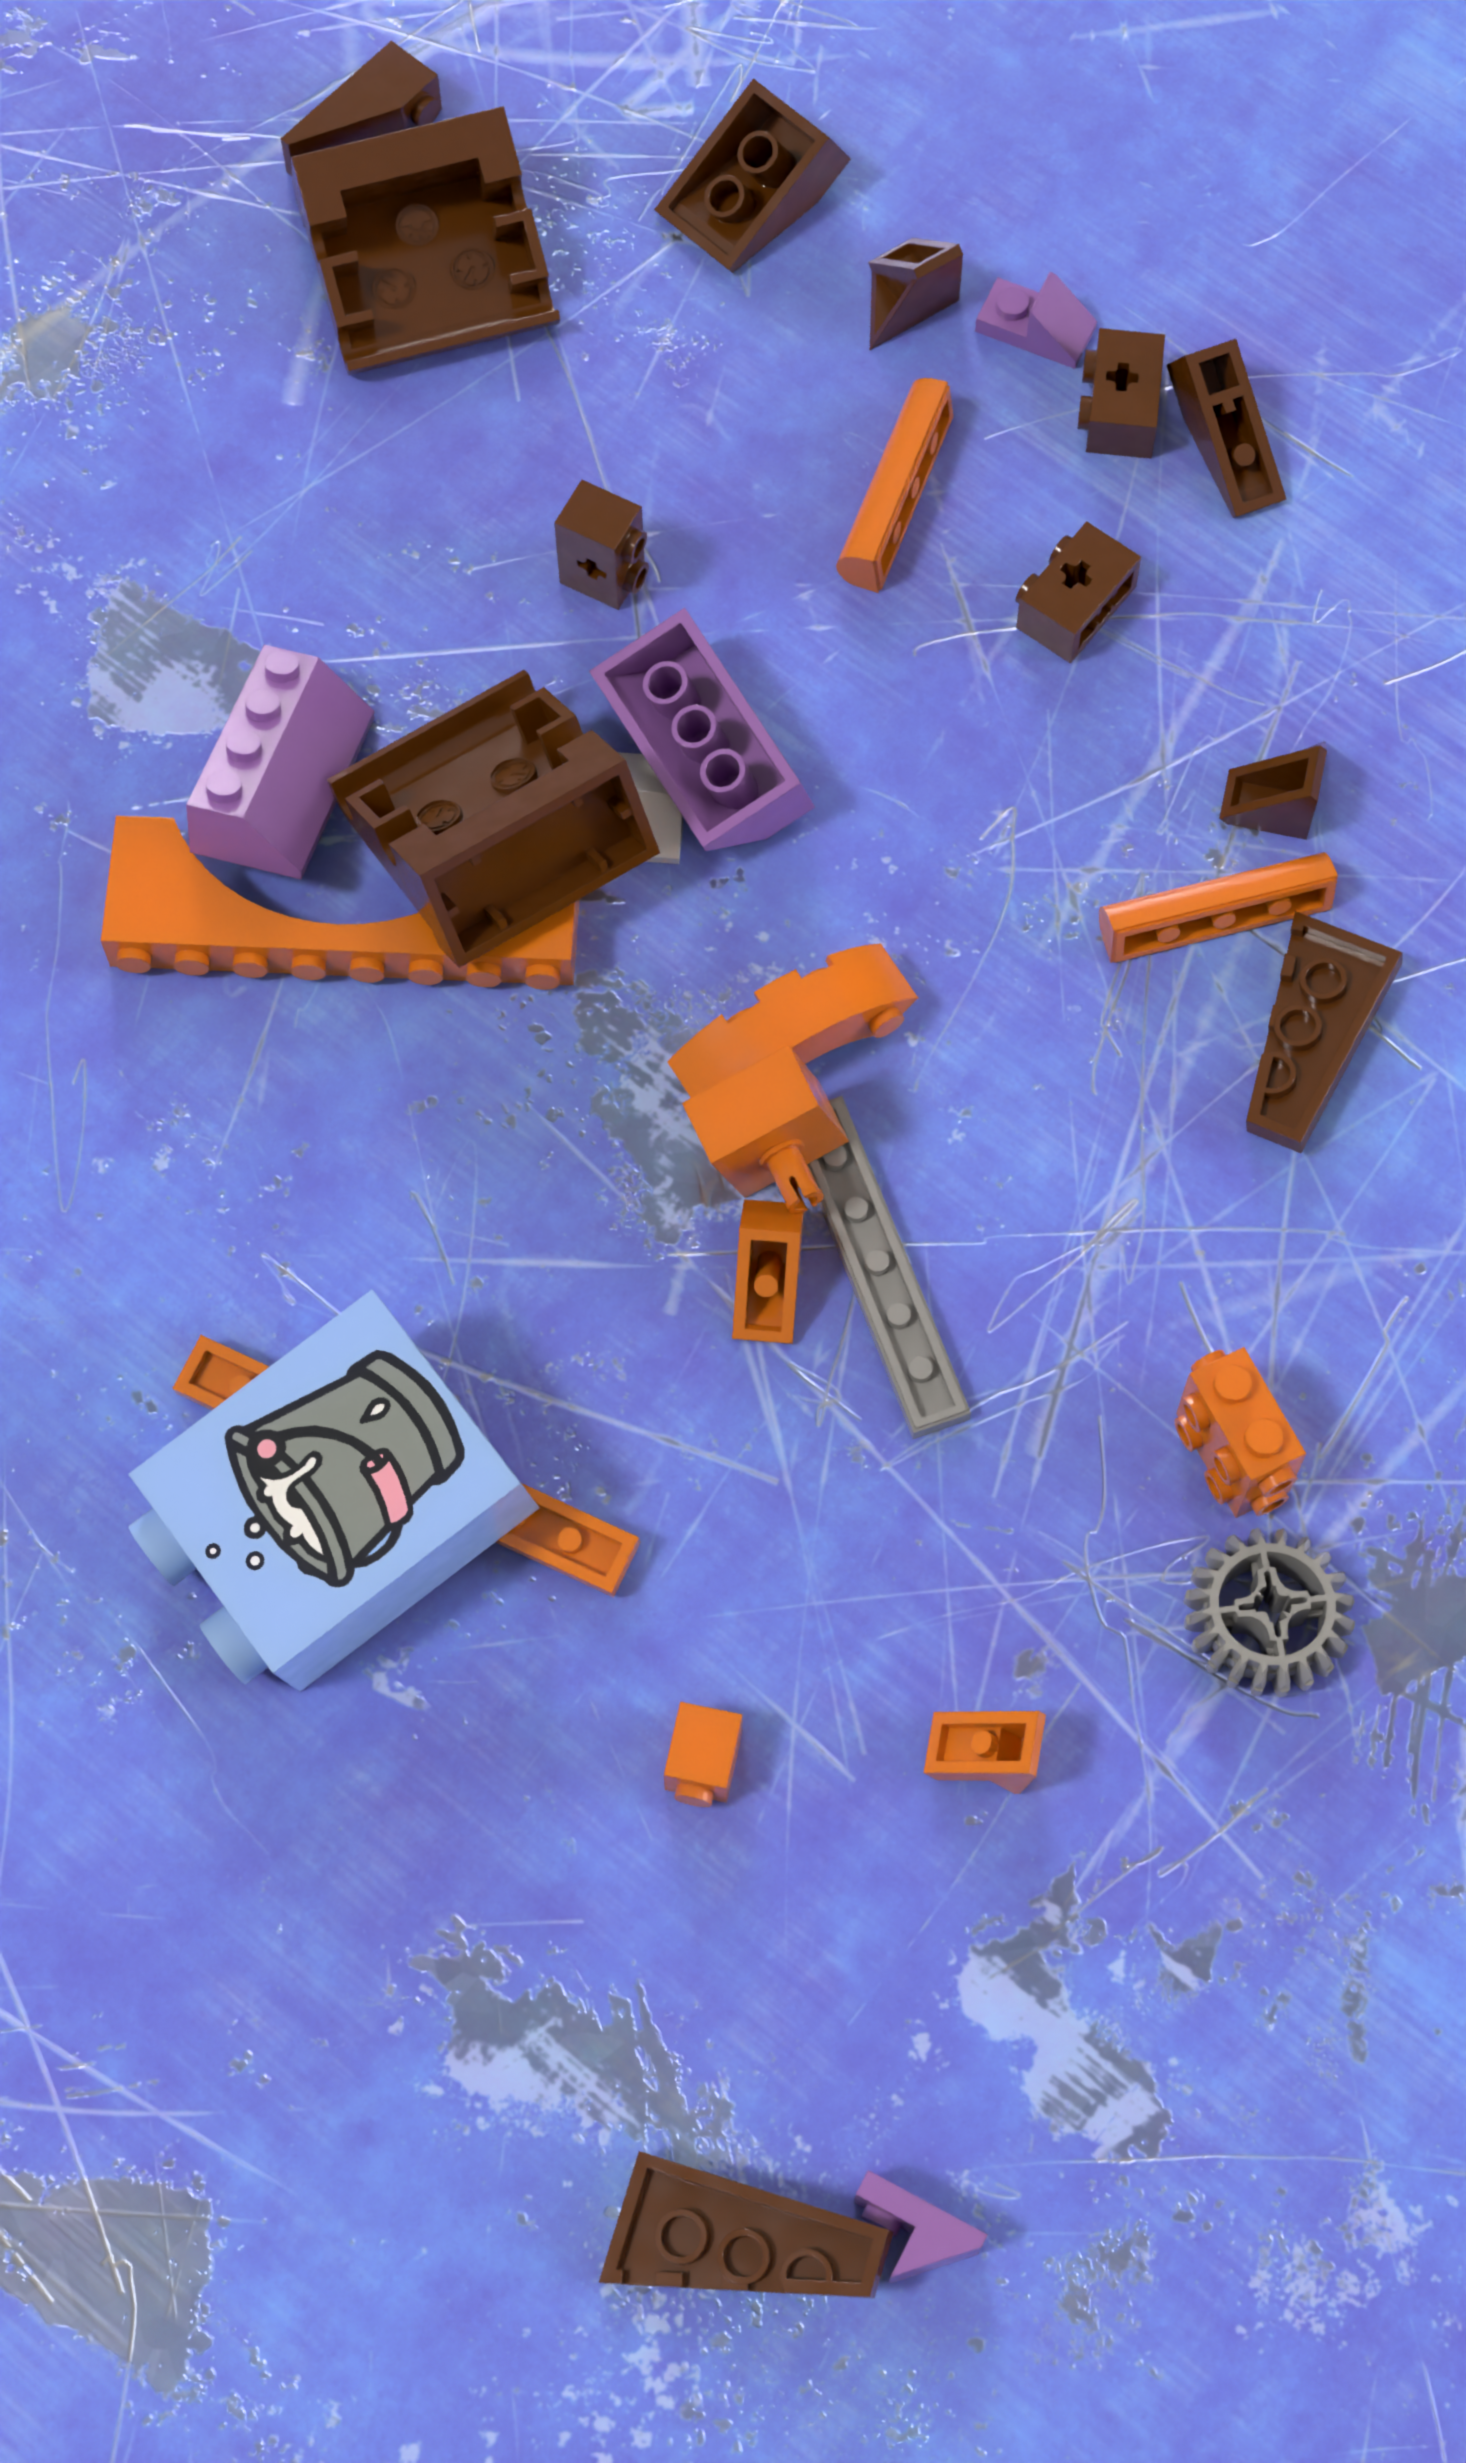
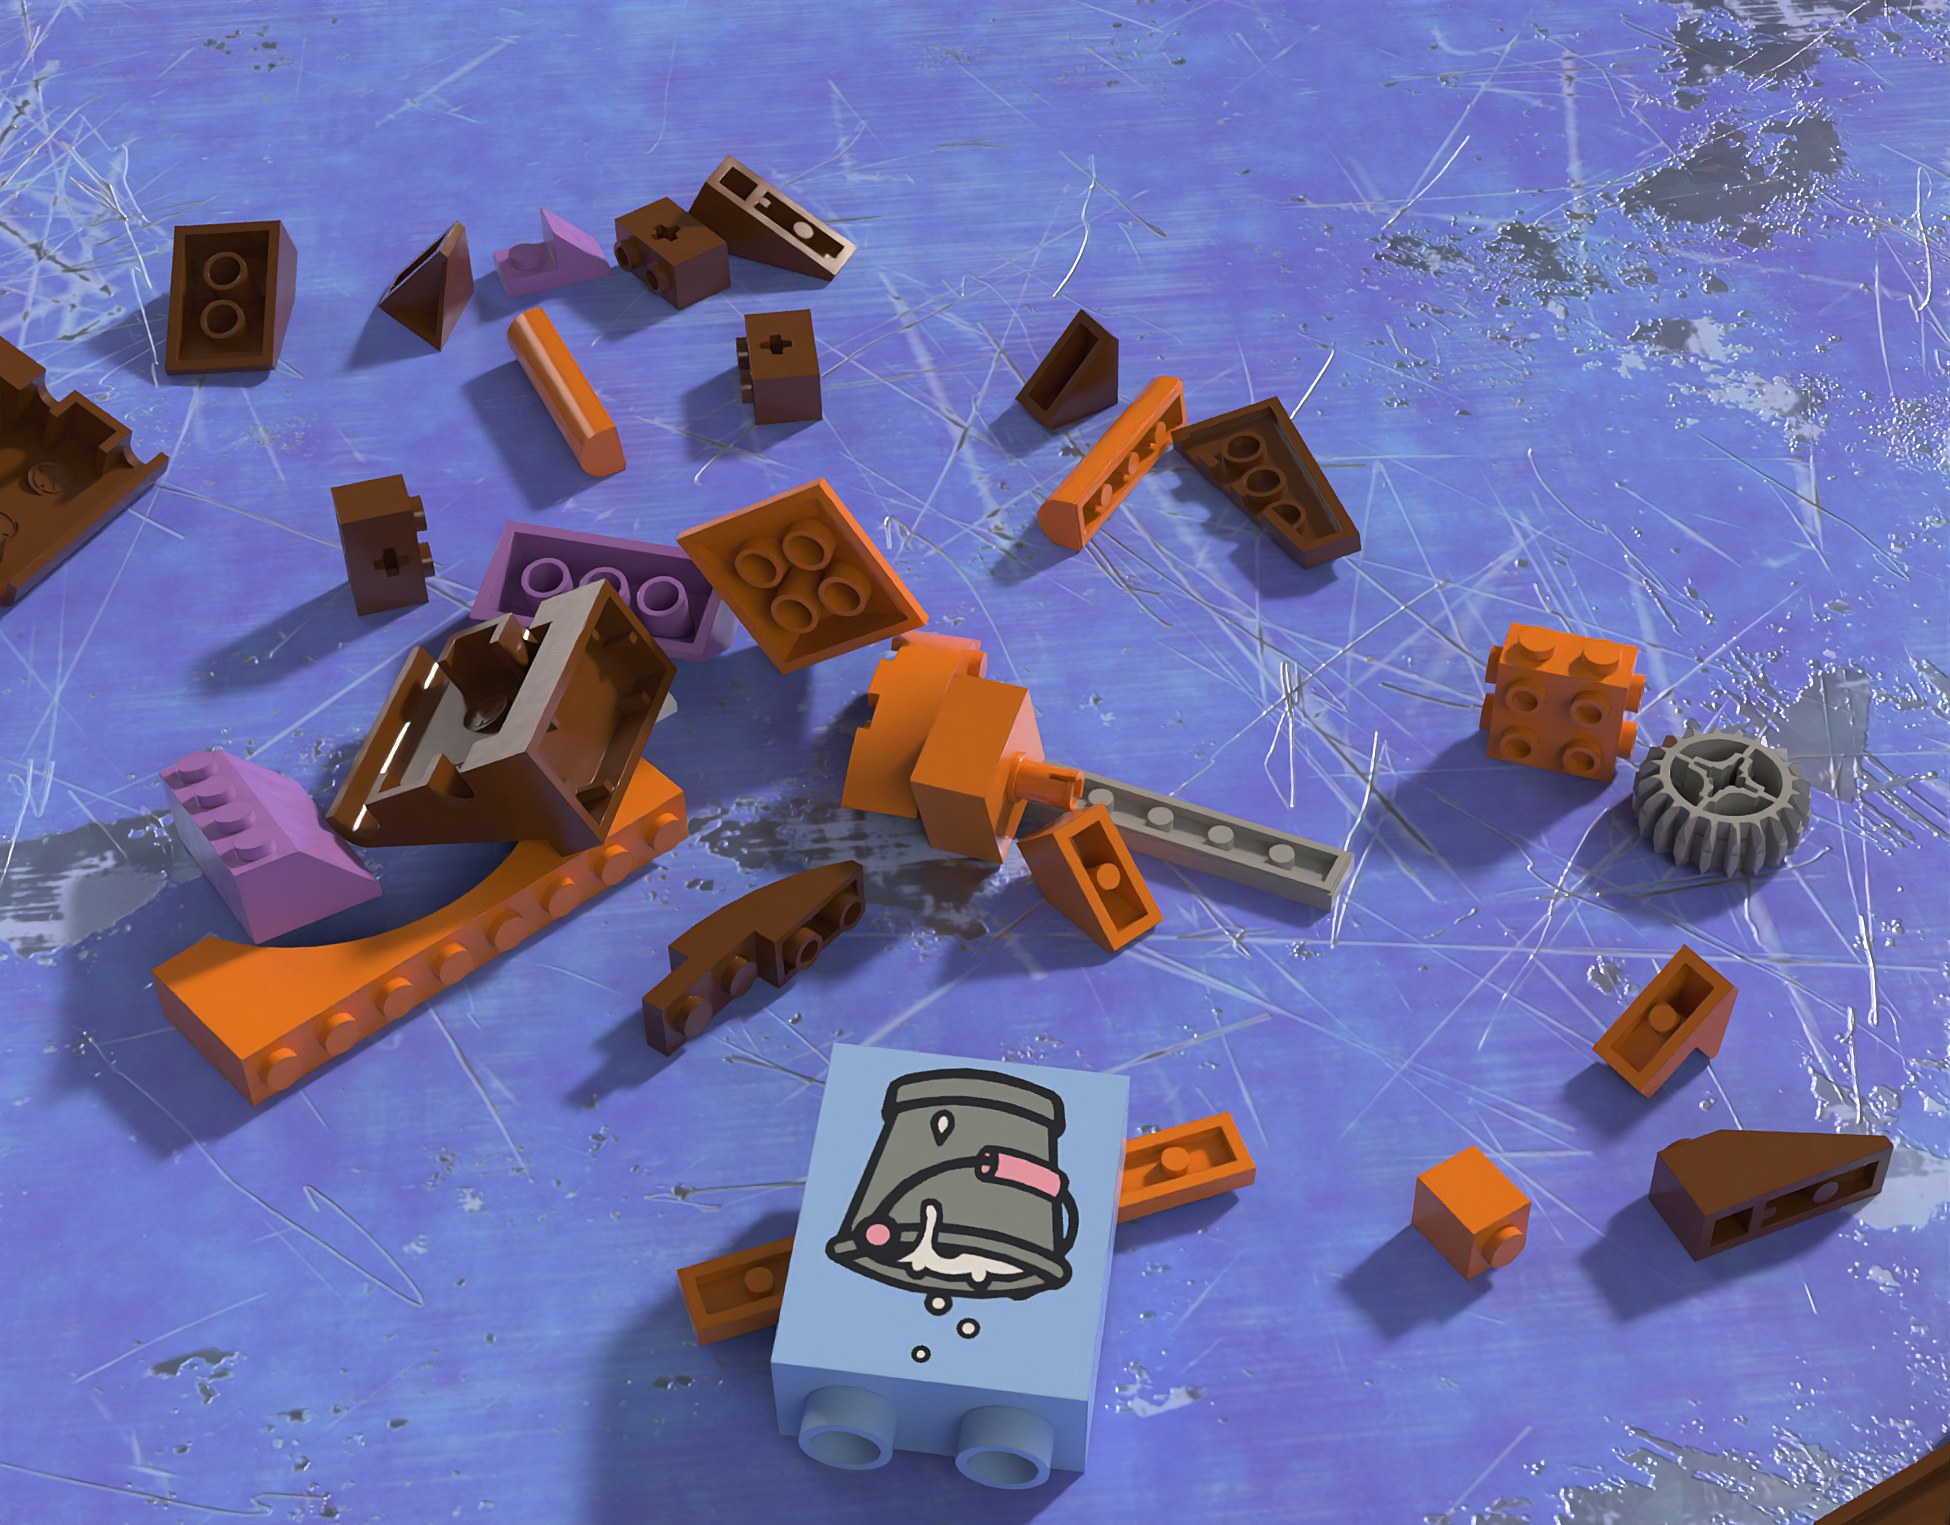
camera: 45 degrees left, 25 degrees down
none -> reddish brown slope [641,860,866,1057]
none -> orange slope [676,477,929,675]
none -> reddish brown slope [1648,1129,1894,1262]

